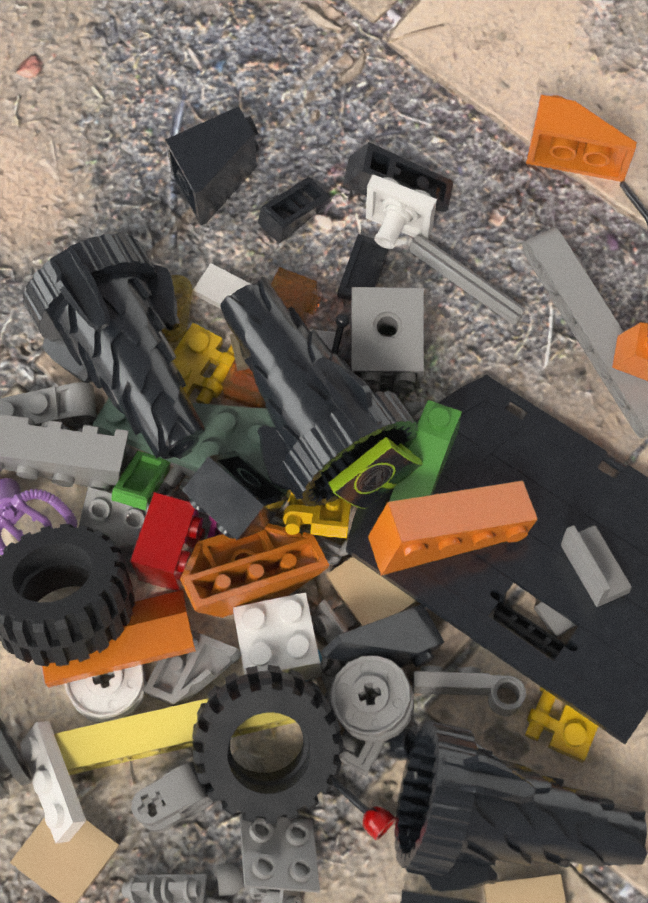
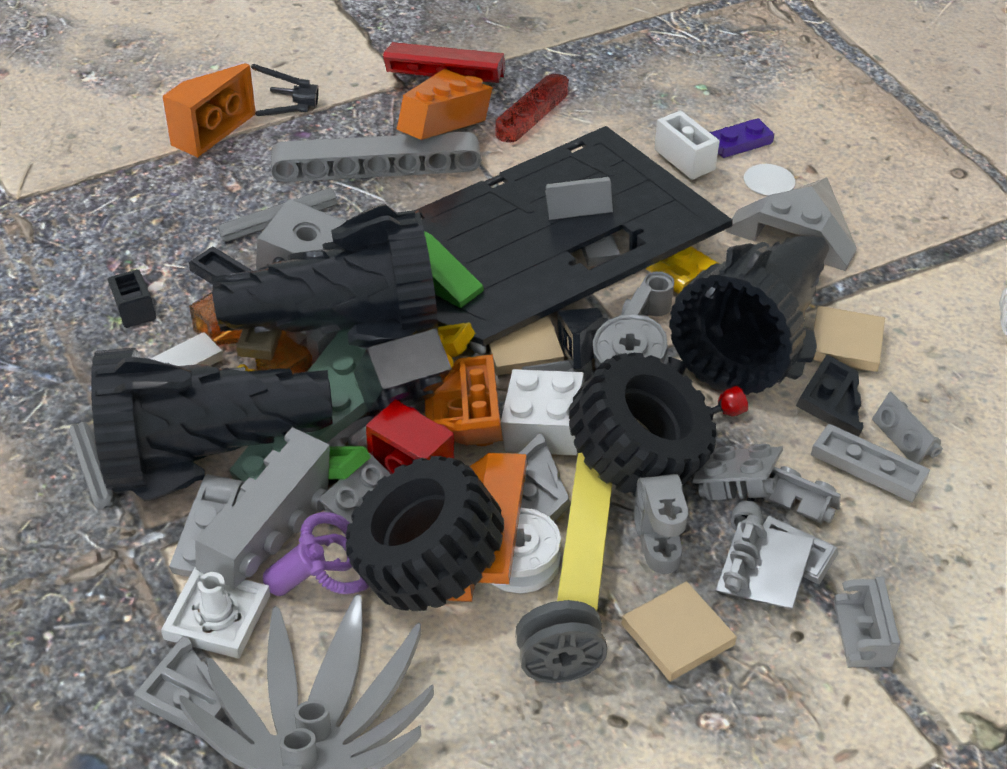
camera: 70 degrees left, 25 degrees down
white plate [20,721,86,843] -> none
black slope [165,106,259,226] -> none
slope [329,437,423,509] -> none
black slope [343,142,453,212] -> none
white plate [366,174,437,249] -> none
orange wedge [368,481,538,576] -> none

